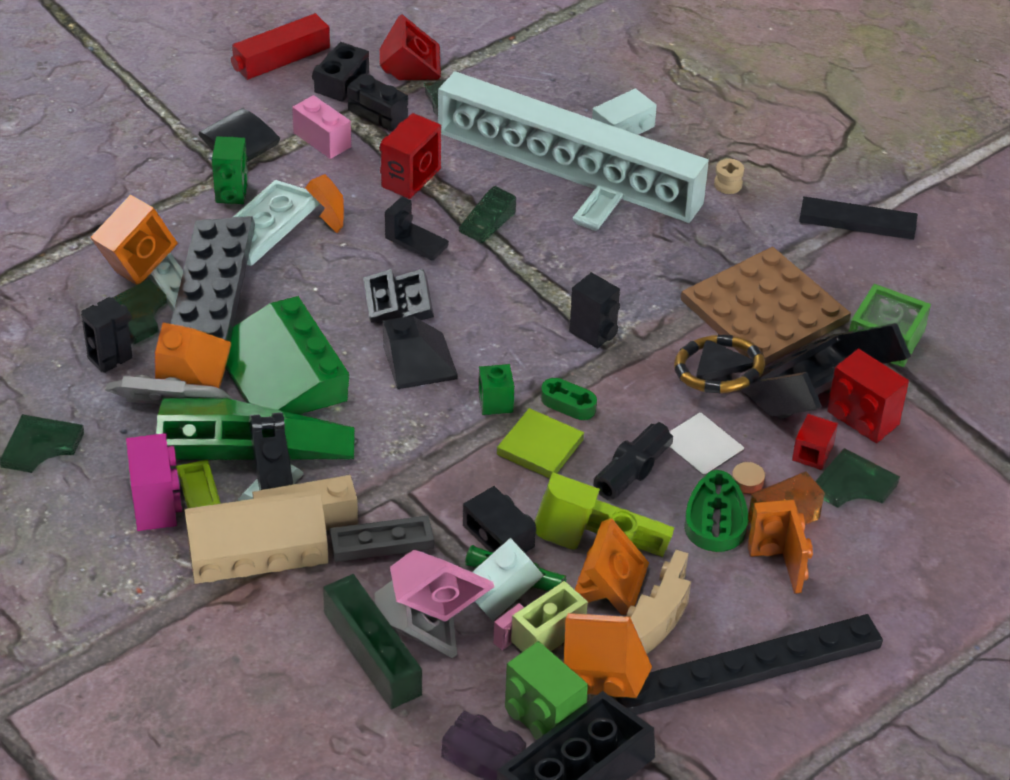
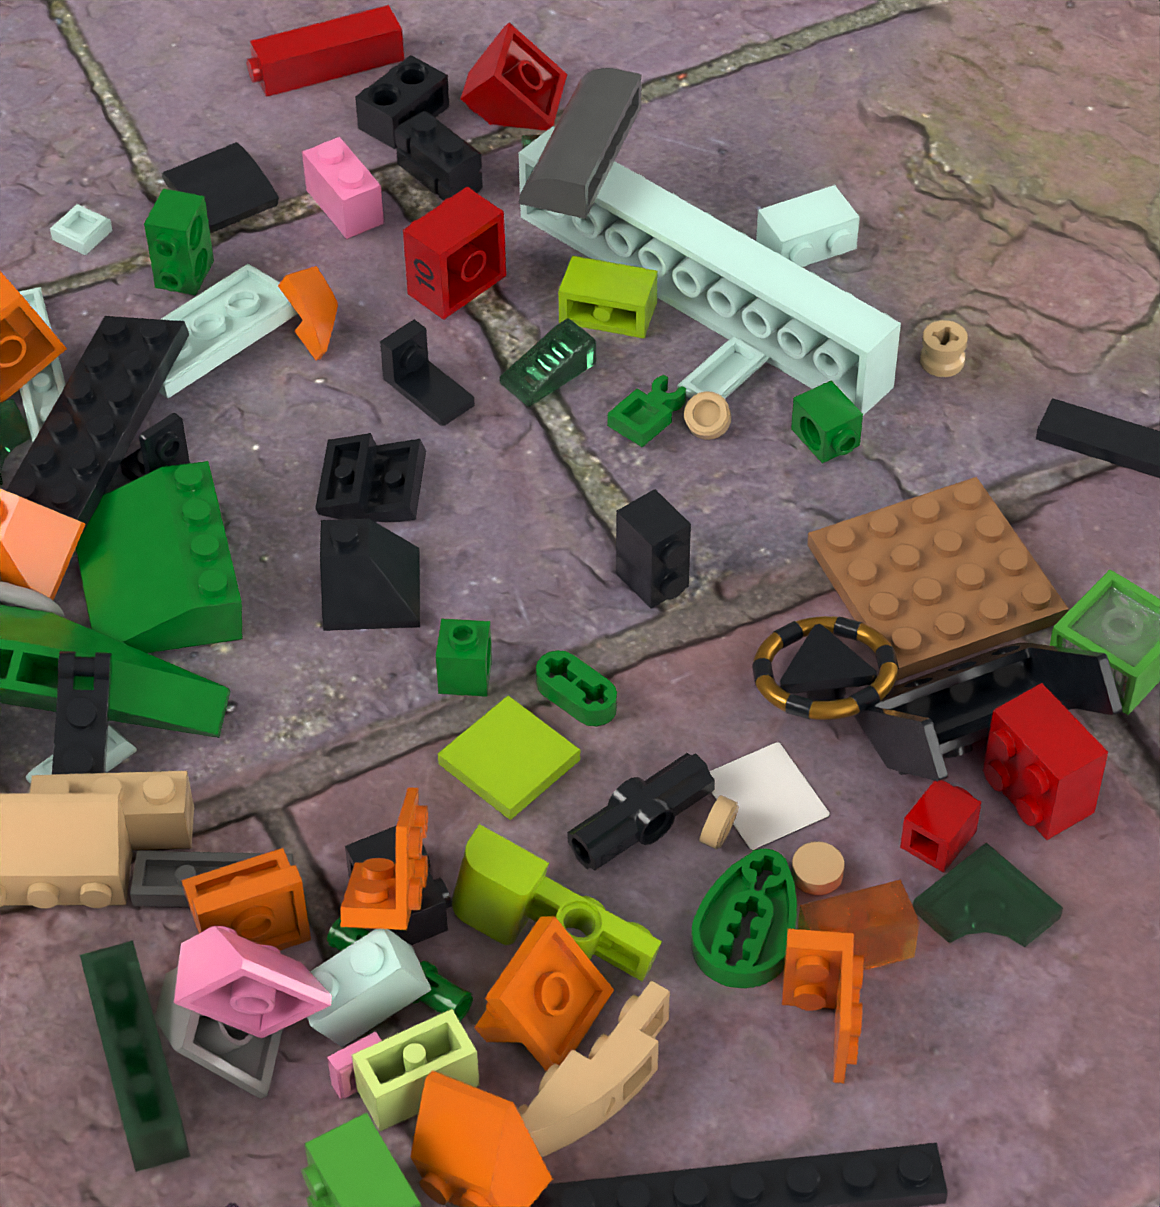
camera: 15 degrees right, 5 degrees up
none -> light aqua tile [50,204,112,255]
none -> black bracket [120,413,190,482]
none -> orange bracket [182,848,311,951]
none -> orange bracket [341,787,428,930]
none -> dark grey brick [518,68,642,219]
none -> lime brick [558,256,658,338]
none -> green plate [607,375,686,448]
none -> tan tile [684,391,731,440]
none -> tan tile [699,795,739,849]
none -> green brick [791,380,863,463]

